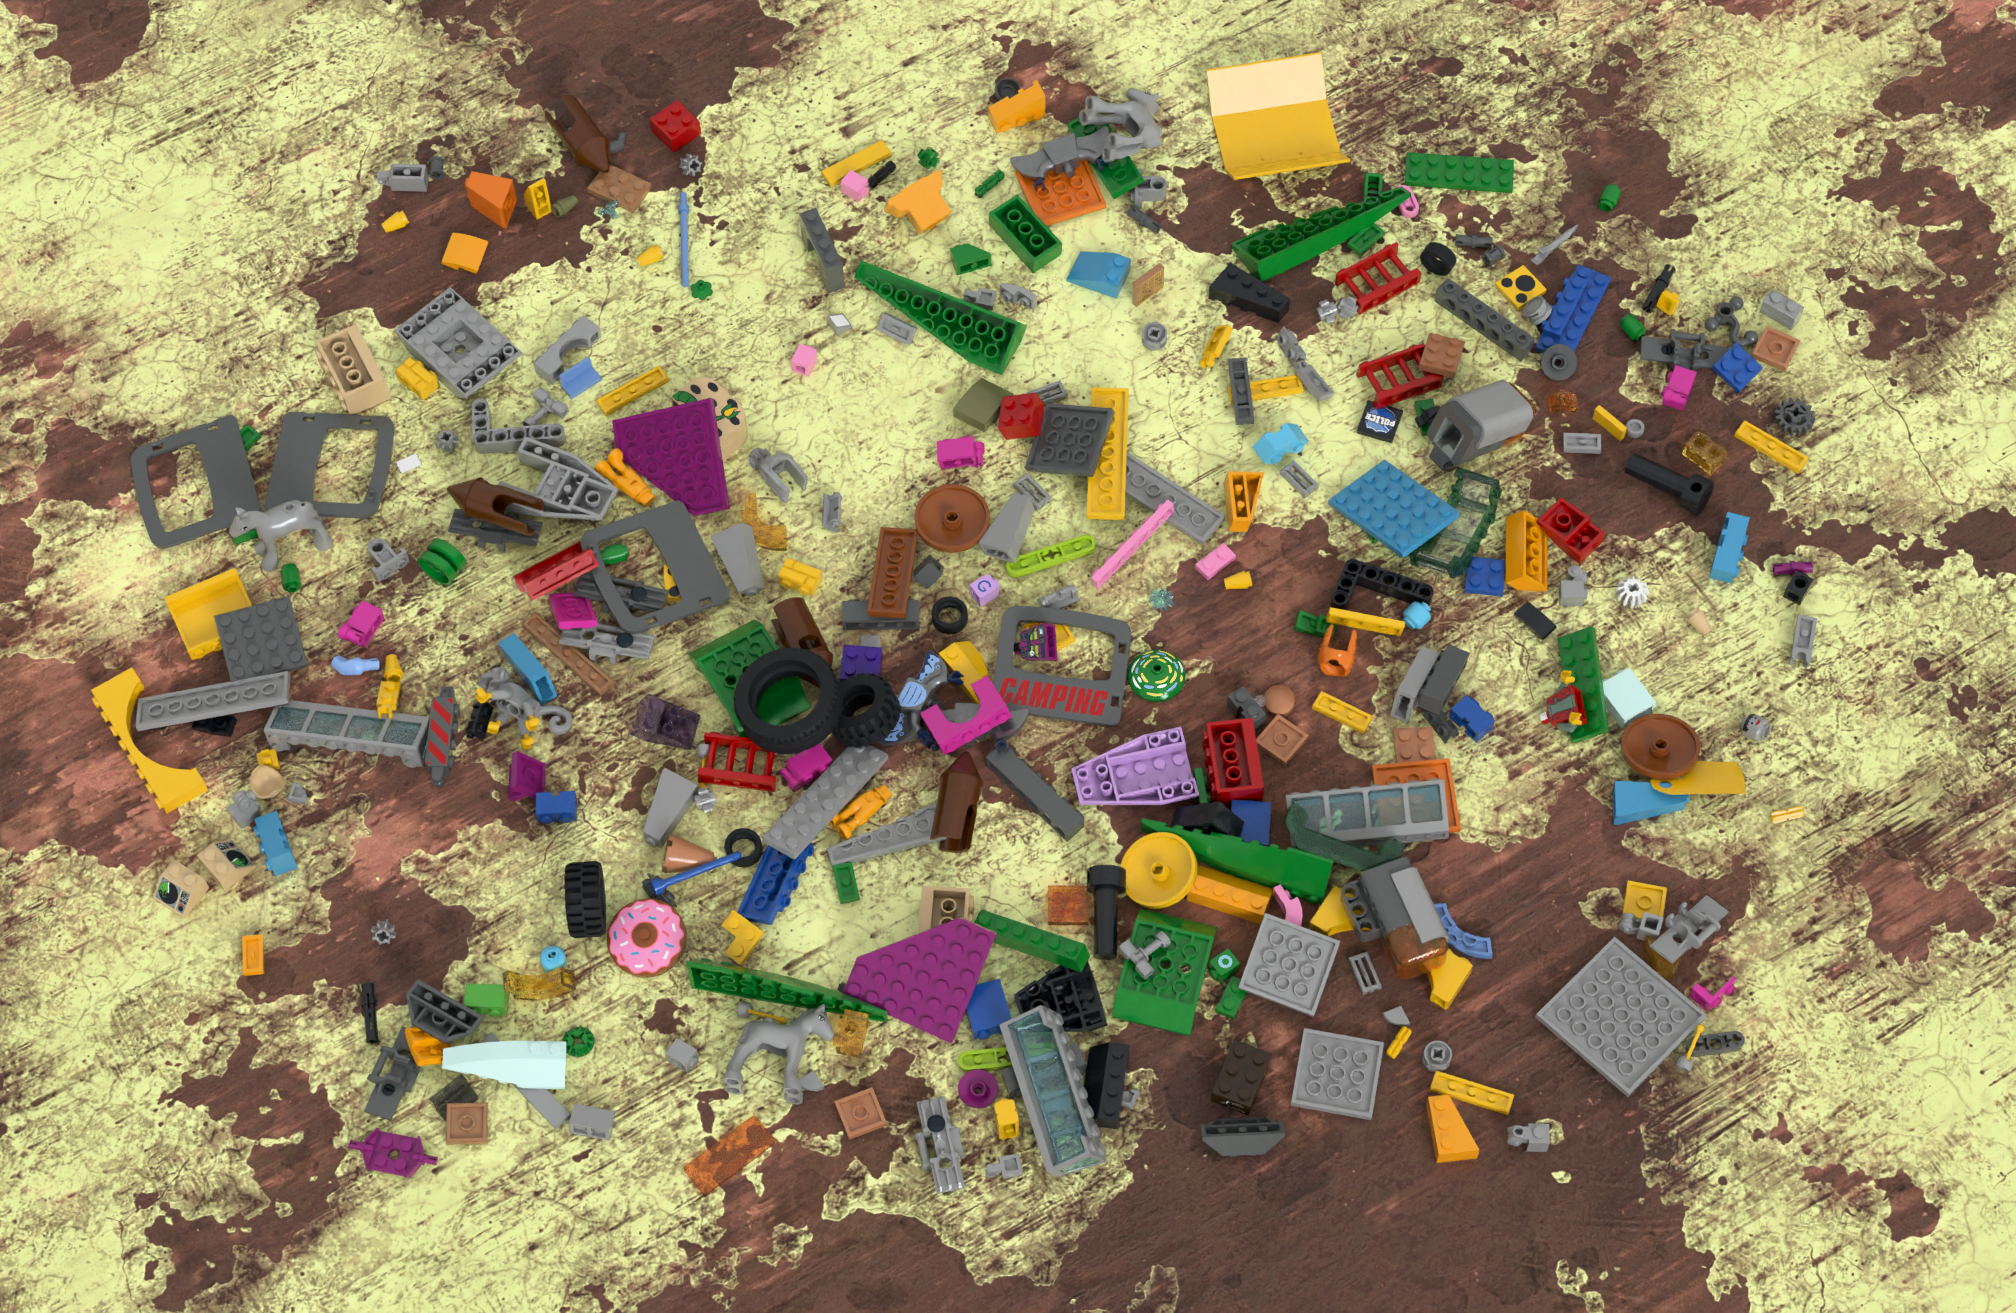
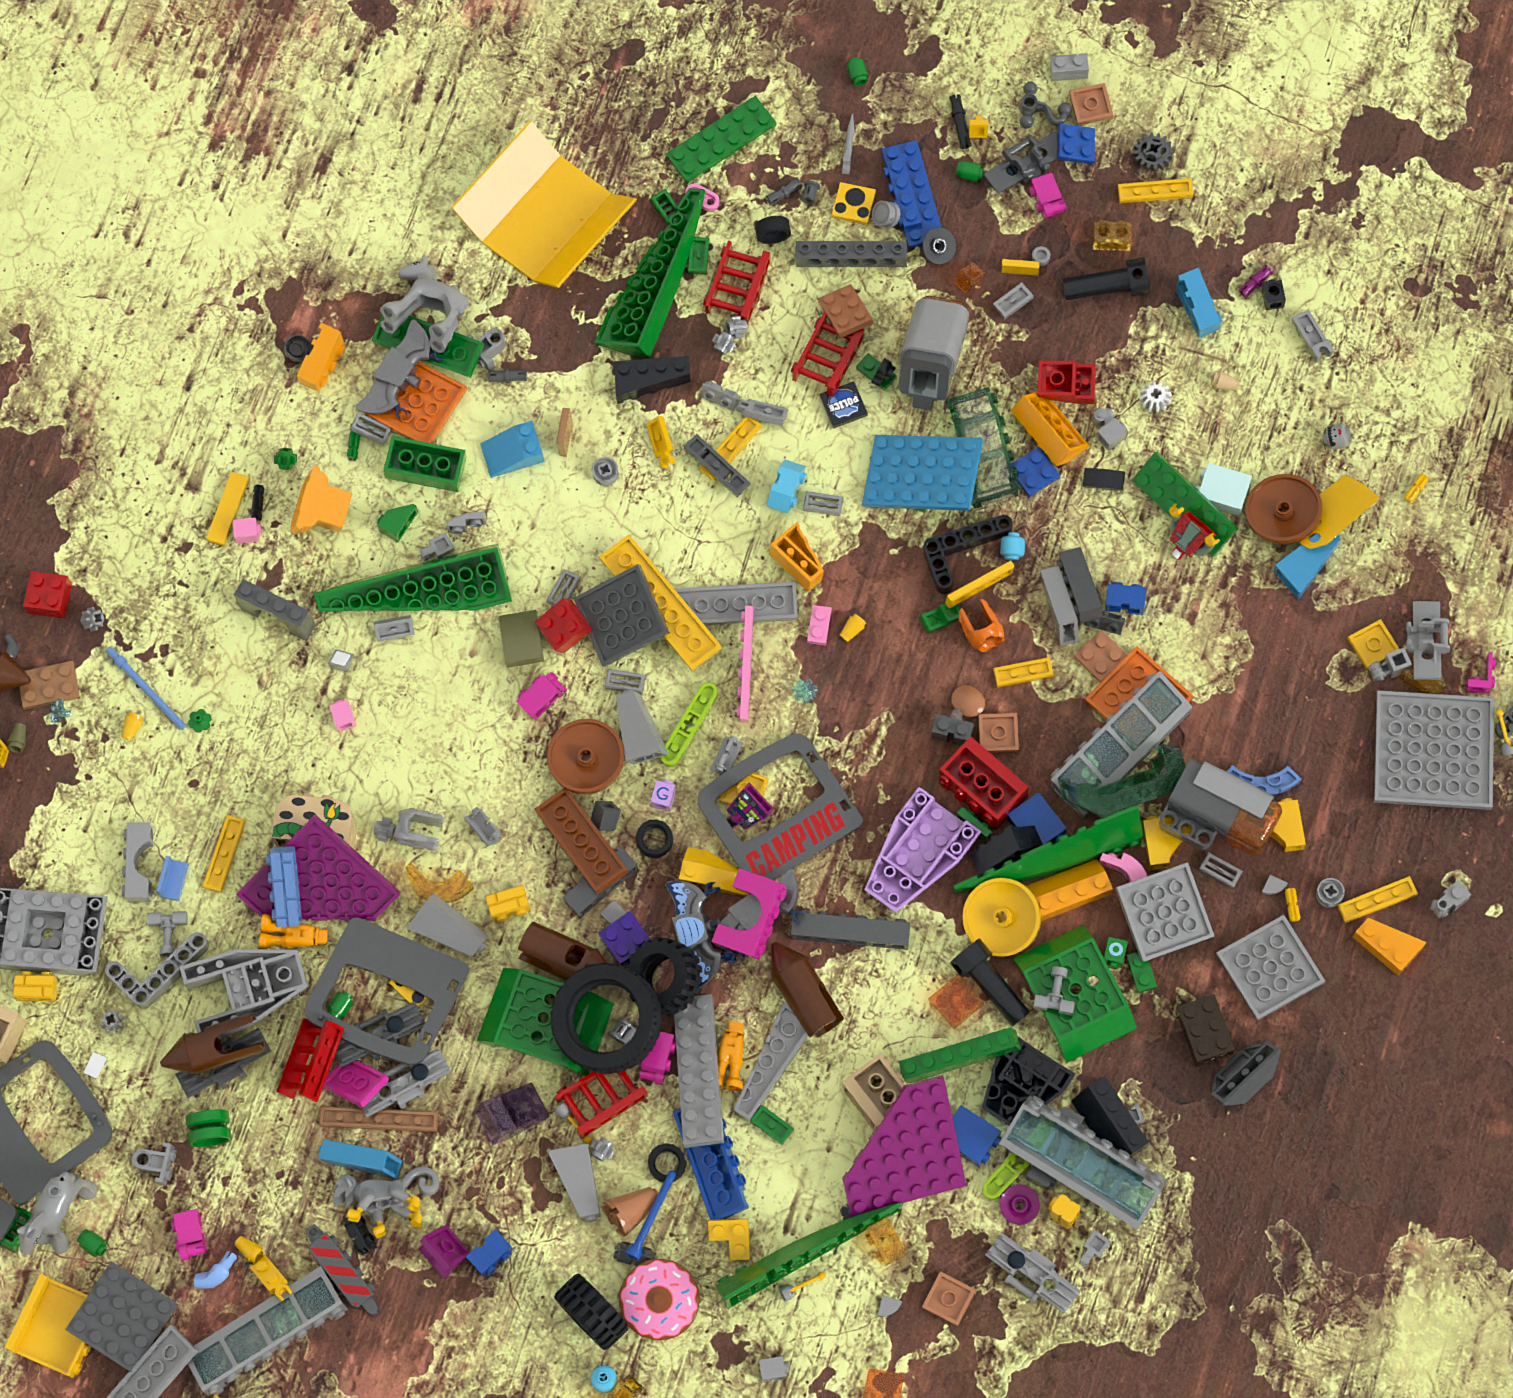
camera: 35 degrees left, 10 degrees up
light grey animal [723,1004,835,1105] -> none
green dish [1128,649,1186,702] -> none
none -> medium blue brick [266,846,302,927]
none -> light grey tile [350,412,391,446]

